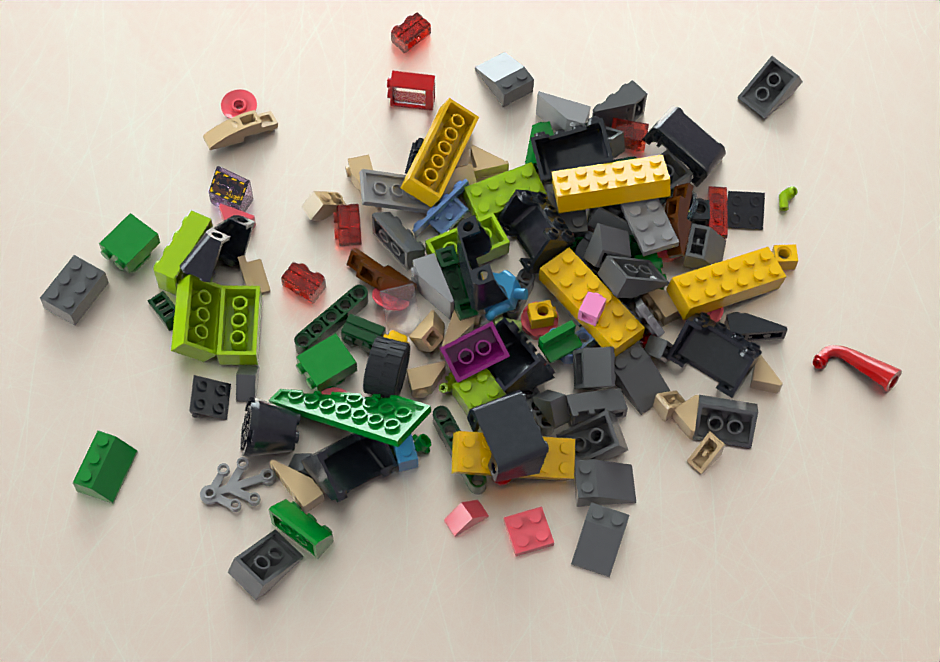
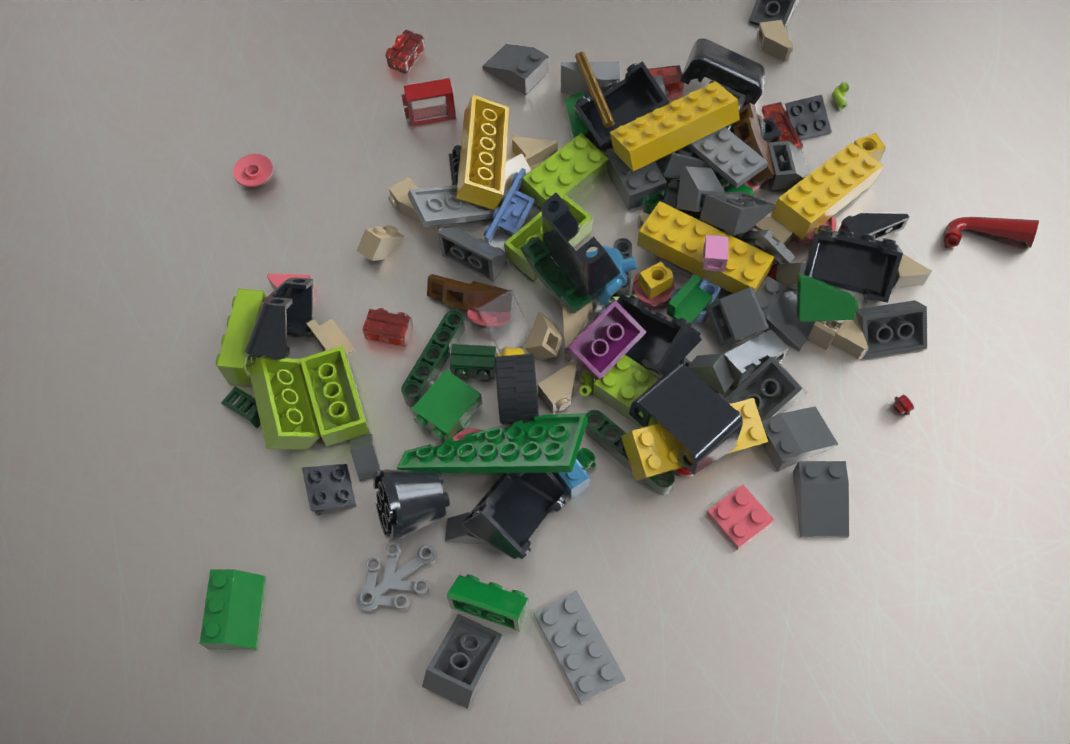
camera: 15 degrees left, 0 degrees up
dark grey brick [40,255,109,326] -> none
green brick [99,213,160,273] -> none
tan slope [203,110,278,150] -> none
slope [208,166,254,212] -> none
tan slope [270,460,325,514] -> none
clear red brick [333,204,362,246] -> none
light grey slope [411,253,454,320] -> none
coral slope [444,500,489,537] -> none
black windscreen [497,189,575,274] -> none
dark grey slope [592,80,648,128] -> none
tan slope [687,432,725,474] -> none
none -> light grey plate [534,590,625,704]
none -> pearl gold axle [575,51,615,129]
none -> tan slope [757,20,793,61]
none -> green slope [797,274,859,322]
none -> red plate [893,394,914,415]

